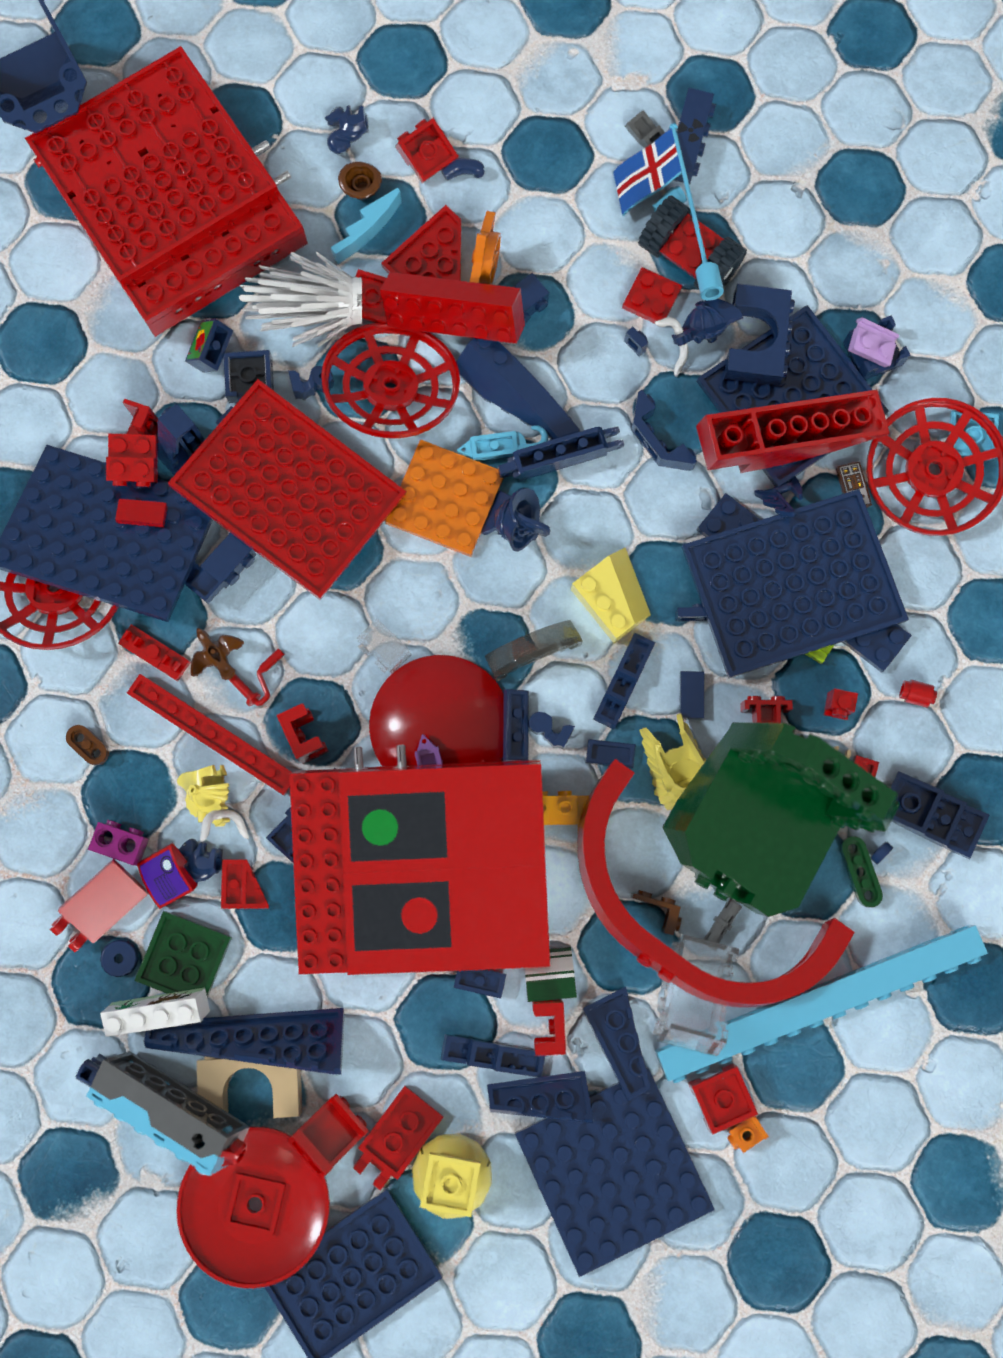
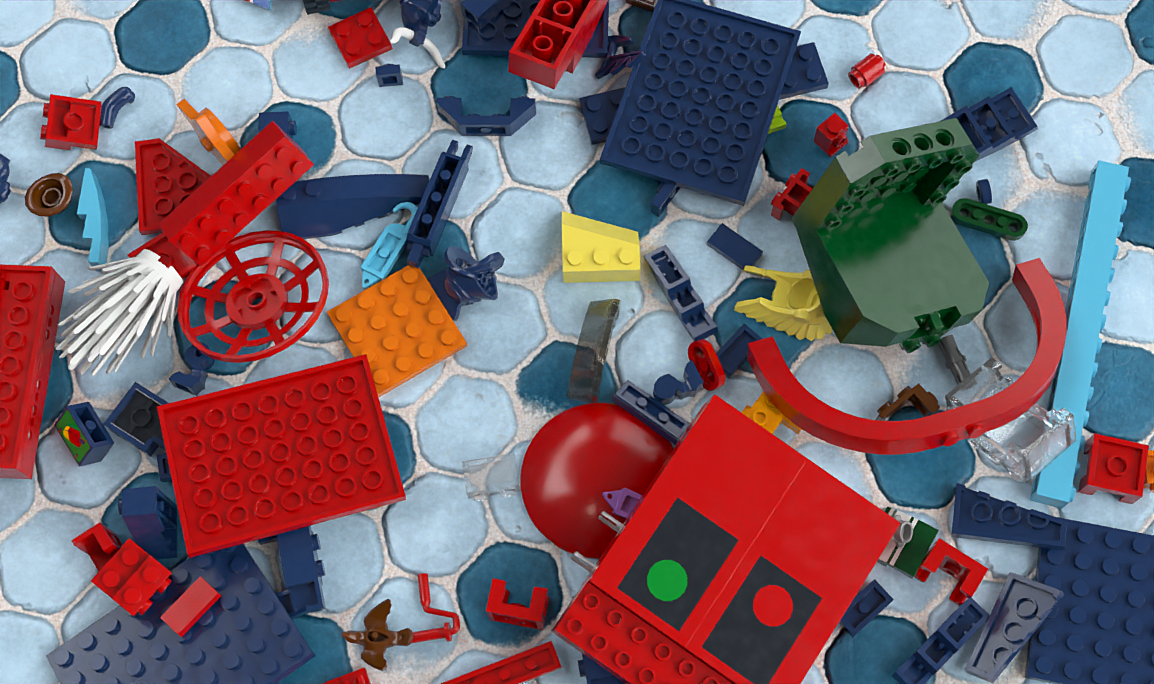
camera: 50 degrees left, 10 degrees down
none -> red plate [688,339,726,391]
none -> light grey plate [891,515,913,547]

